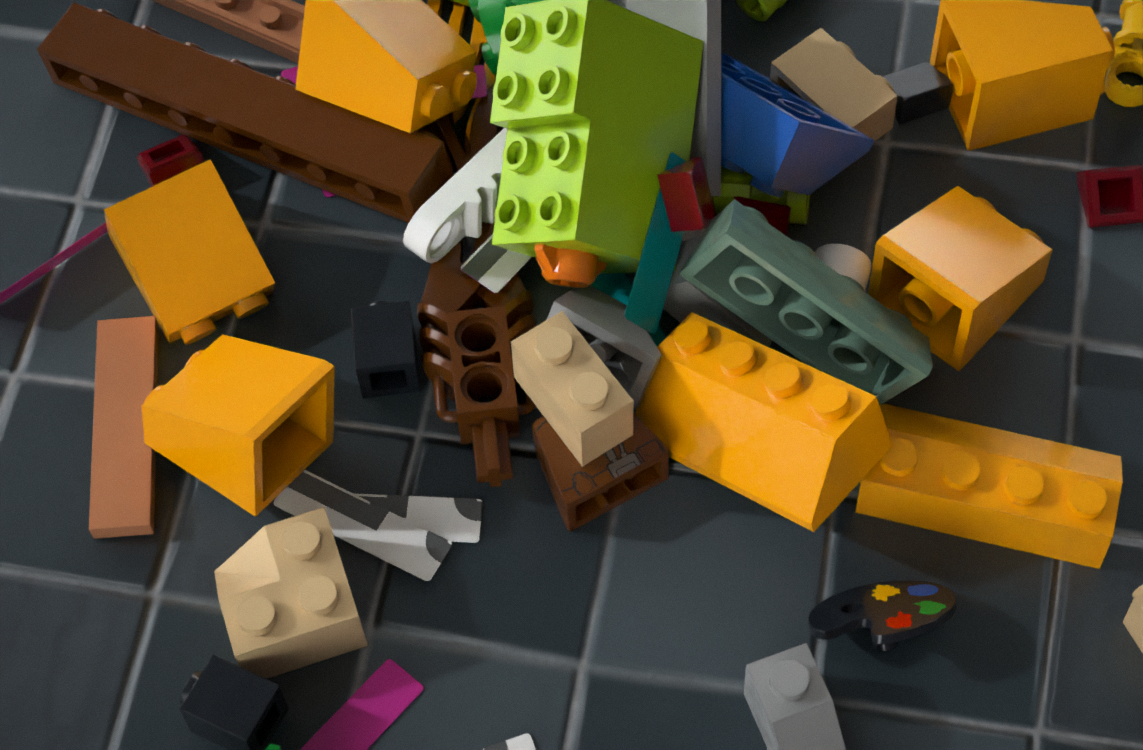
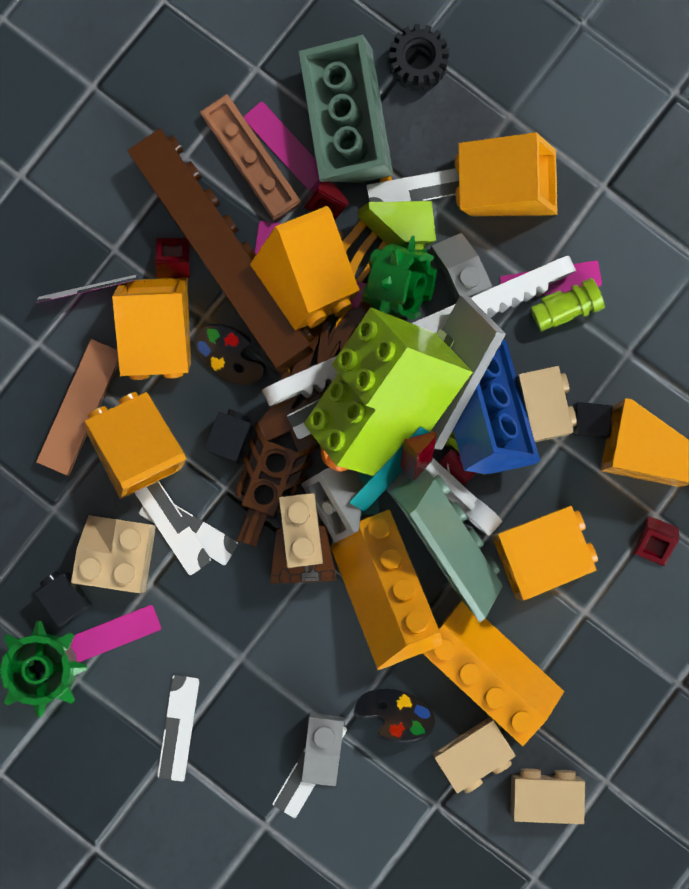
camera: 25 degrees right, 25 degrees up
none -> black piece [194,324,266,385]
none -> tan brick [433,717,516,794]

